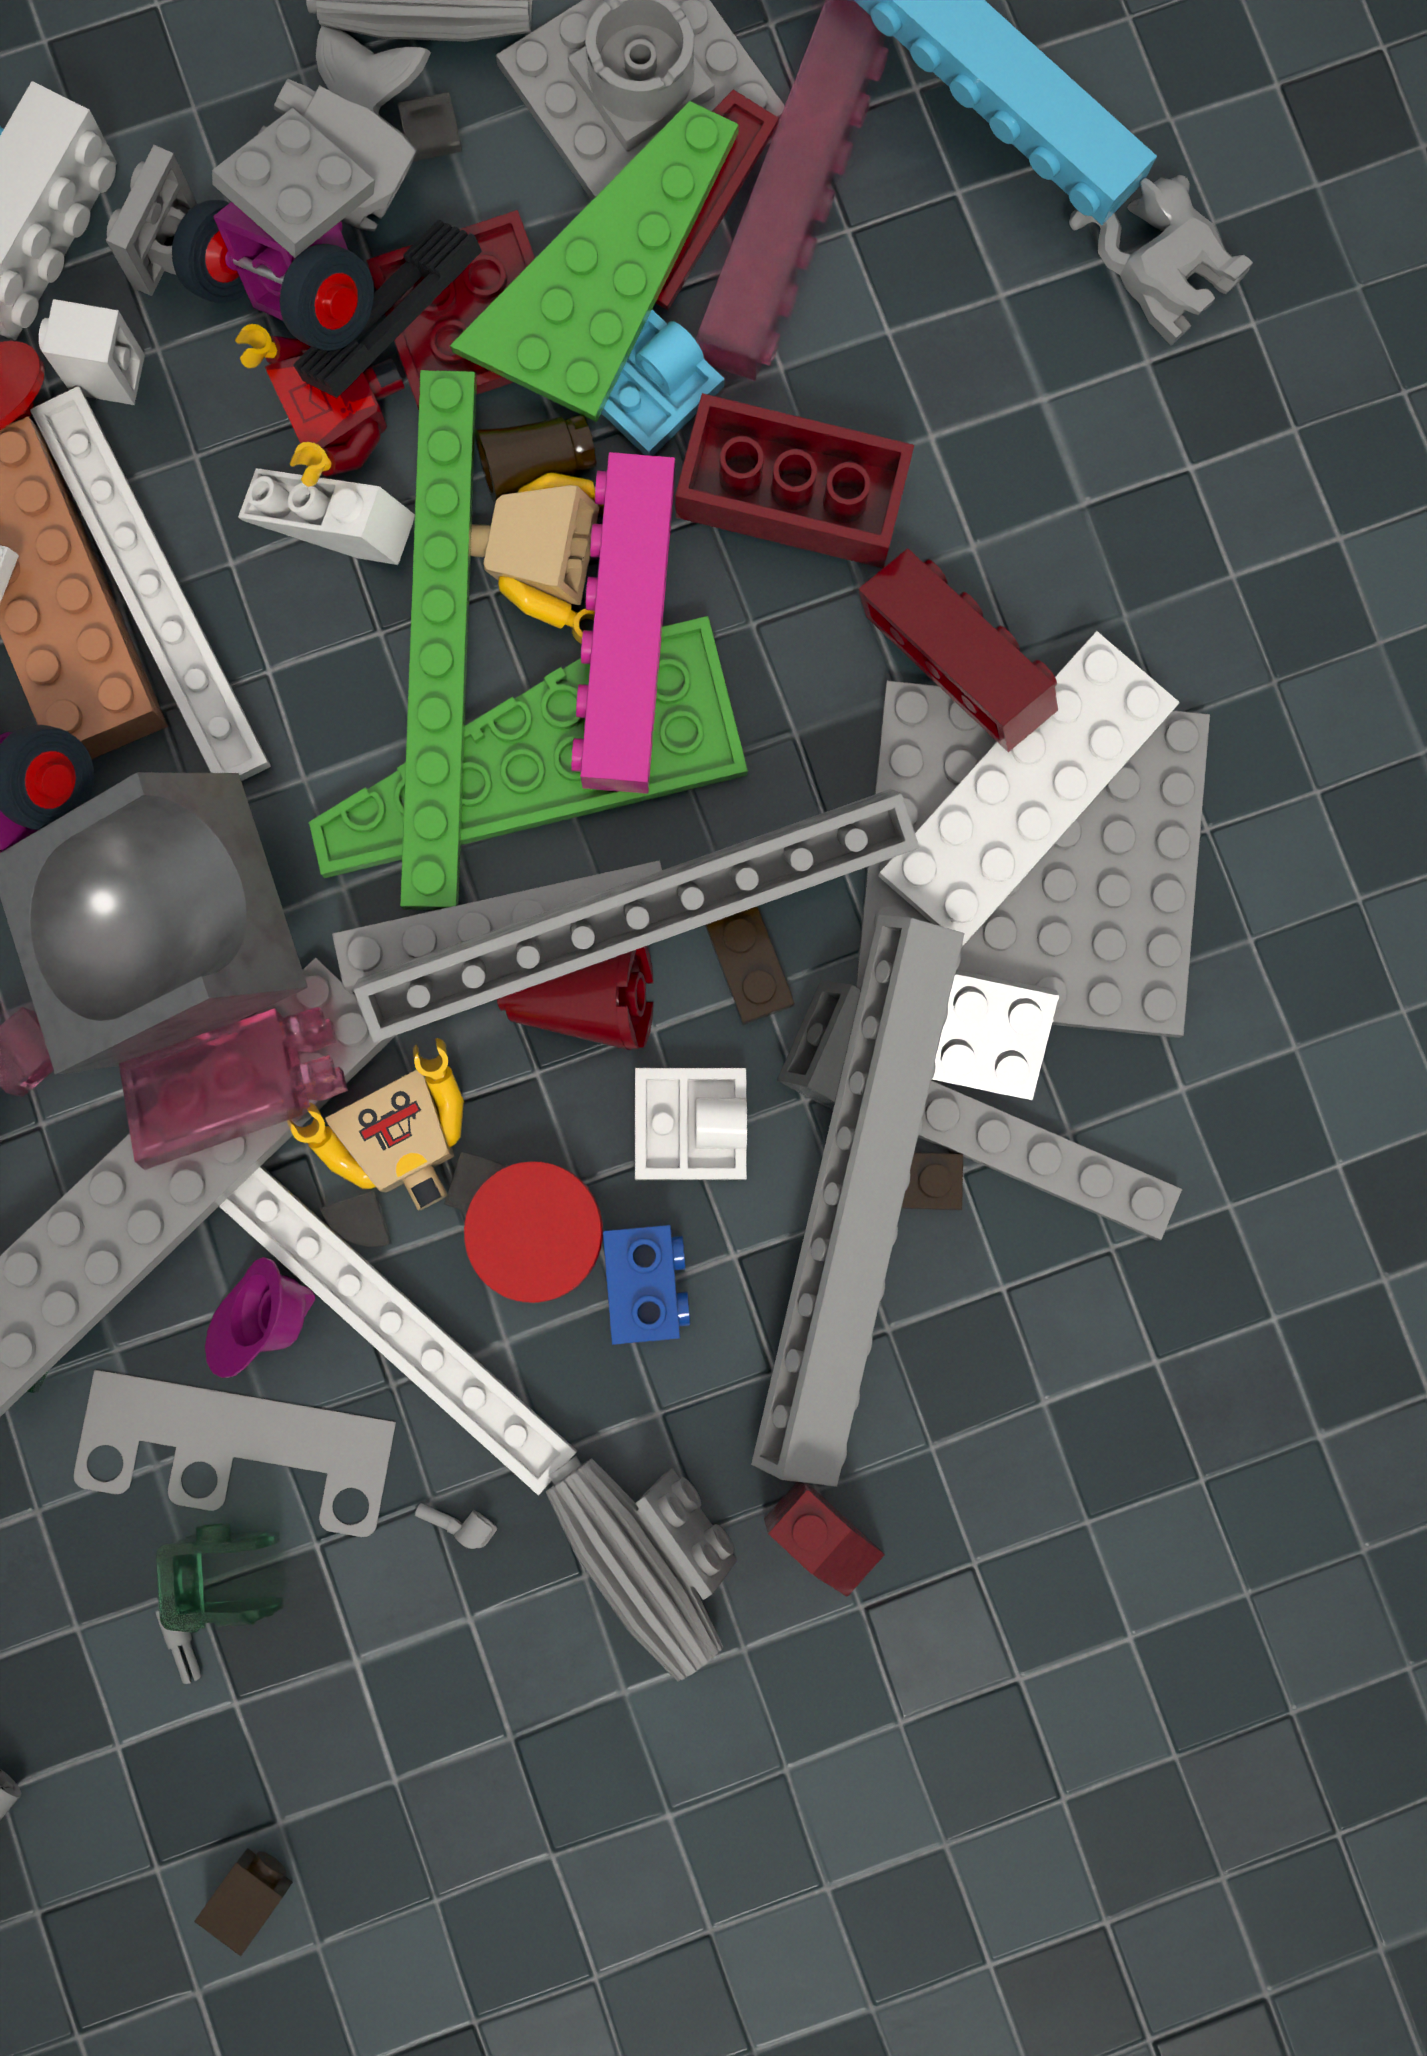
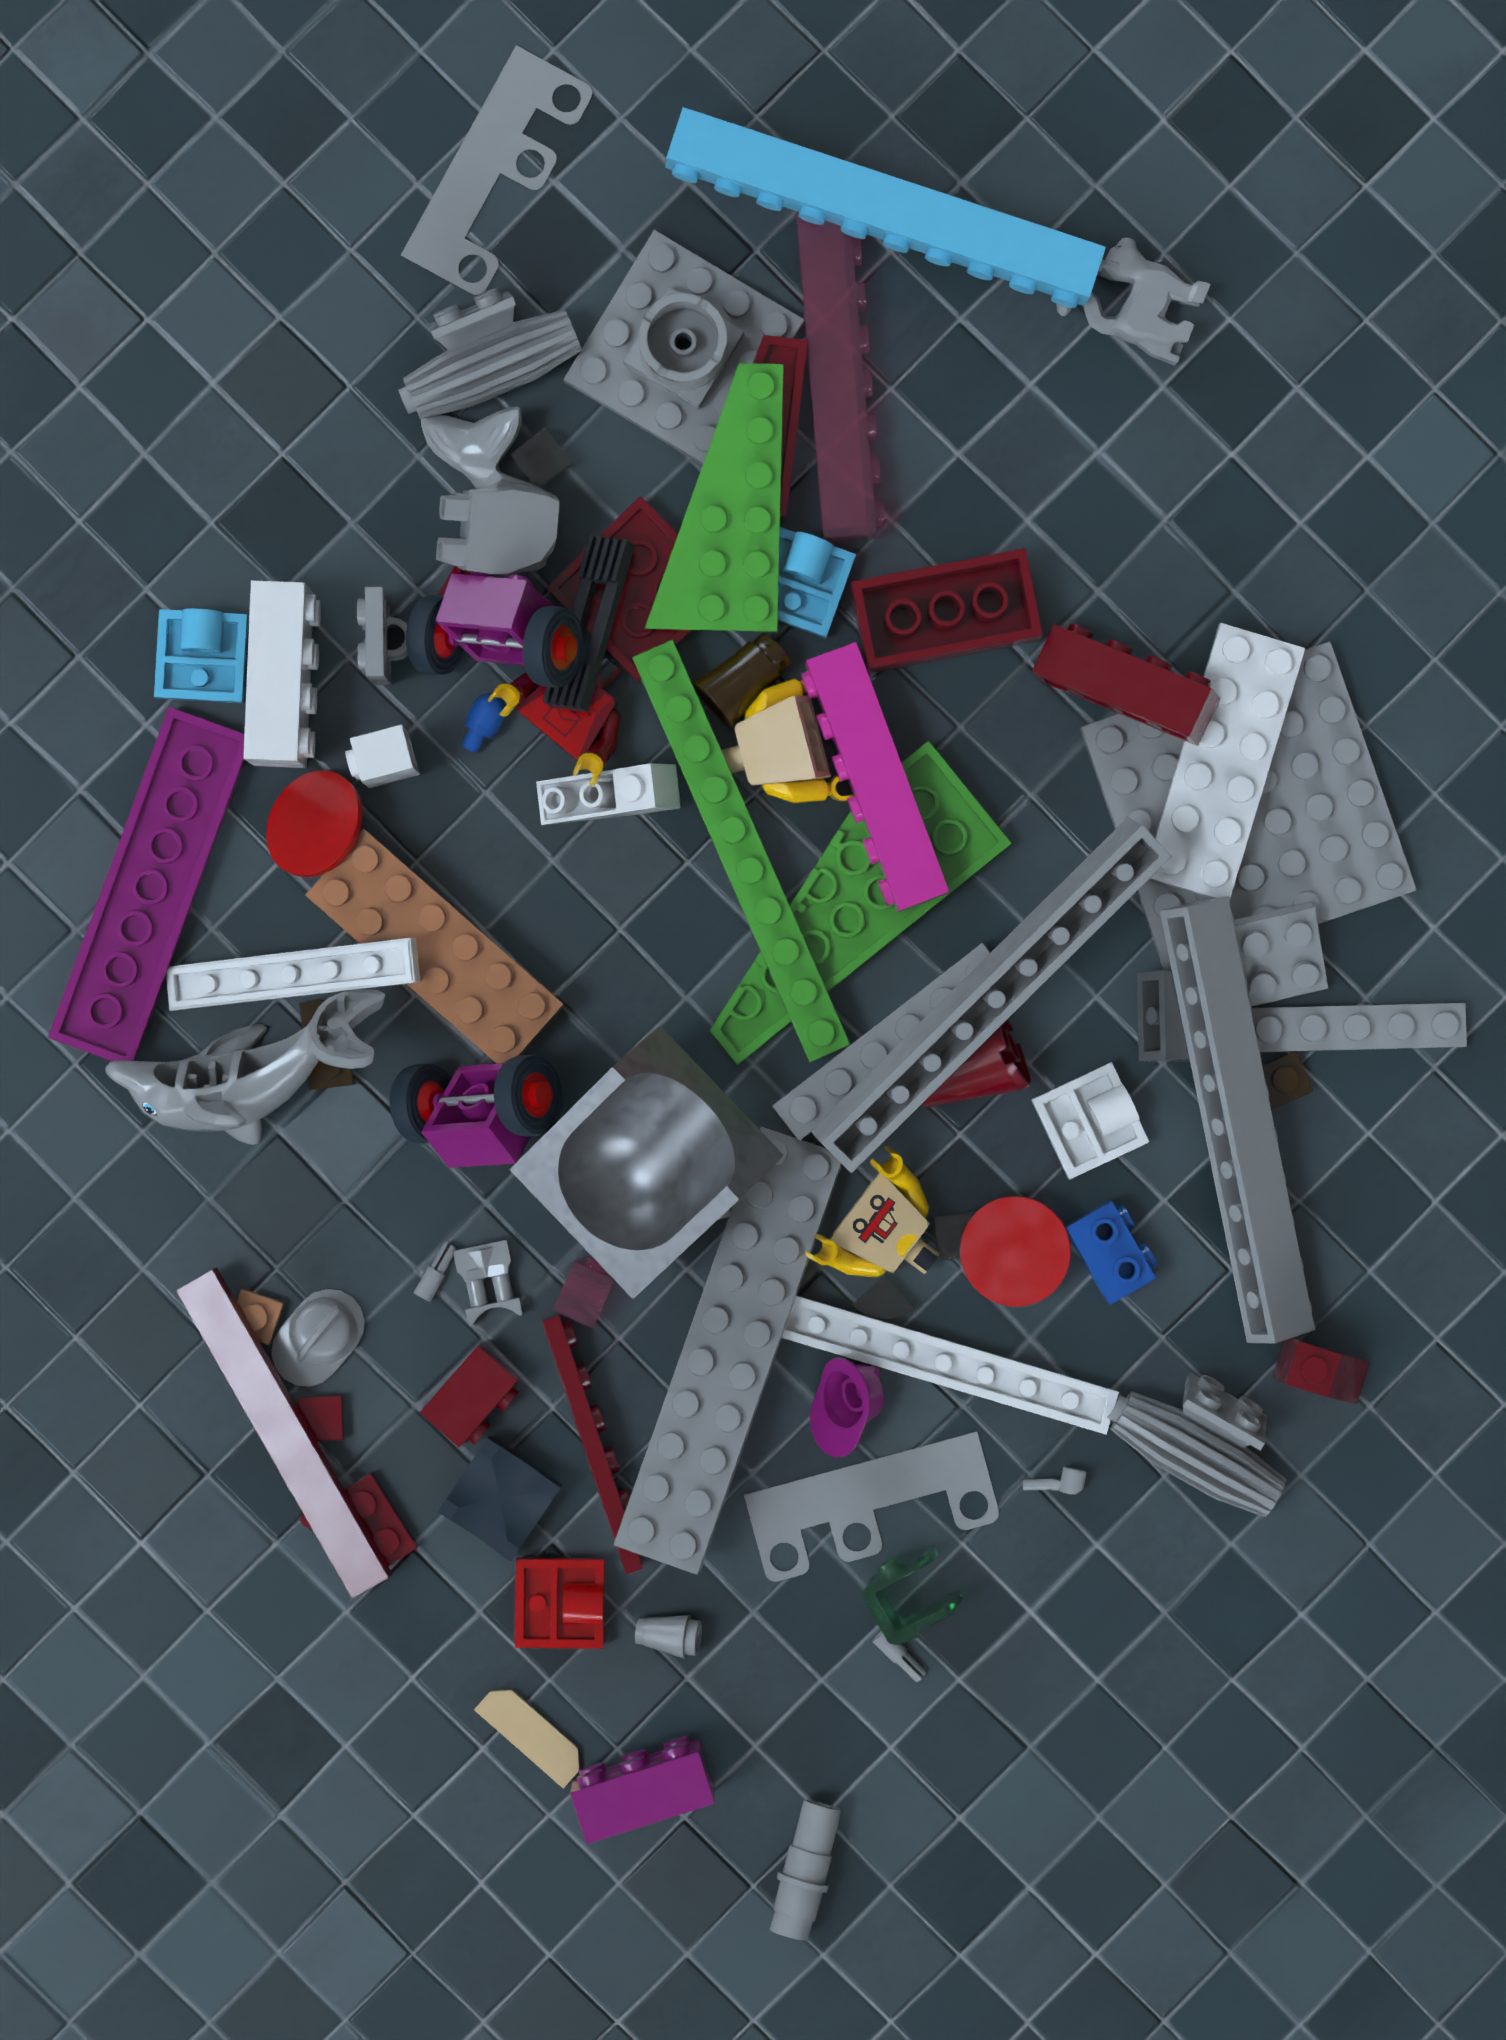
camera: 20 degrees left, 5 degrees up
white plate [30,386,271,781] -> none
clear pink tile [119,1007,348,1170] -> none
dark brown brick [194,1848,293,1956] -> none
light grey plate [212,107,375,257] -> none
dark brown plate [705,906,795,1025] -> none
none -> blue cylinder [461,693,506,753]

